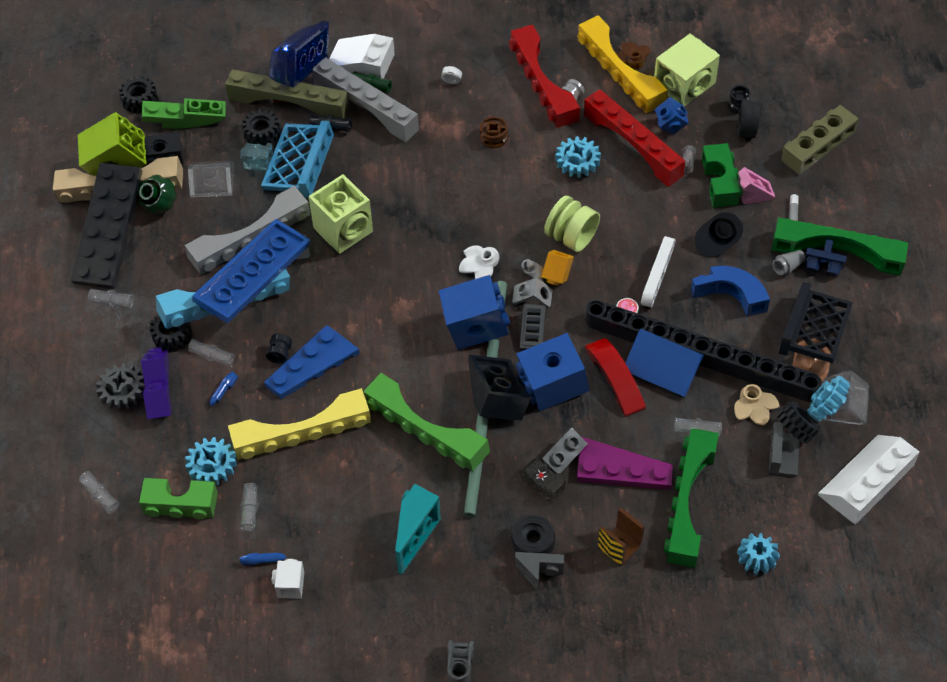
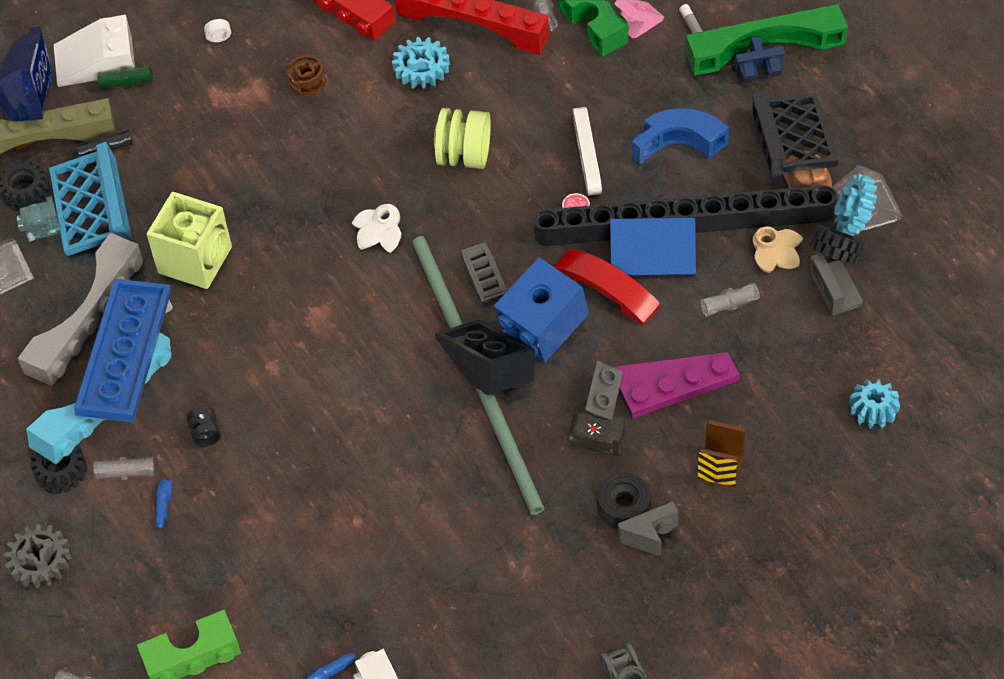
camera: 25 degrees left, 0 degrees up
dark purple arch [141,348,172,419] -> none
medium azure gear [185,437,237,485] -> none
light yellow arch [228,388,371,460] -> none
clear pin [240,483,259,531] -> none
blue wing [264,325,360,399] -> none
light grey arch [312,57,419,142] -> none
bright green arch [363,373,490,471] -> none
teal slope [395,484,441,574] -> none
blue brick [439,275,510,350] -> none
light grey bracket [512,277,553,308] -> none
light grey arm [521,259,544,282] -> none
light orange brick [541,250,574,285] -> none
green arch [664,428,719,568] -> none
black piece [695,212,743,257] -> none
light grey cone [773,250,805,275] -> none
white slope [818,435,919,525] -> none

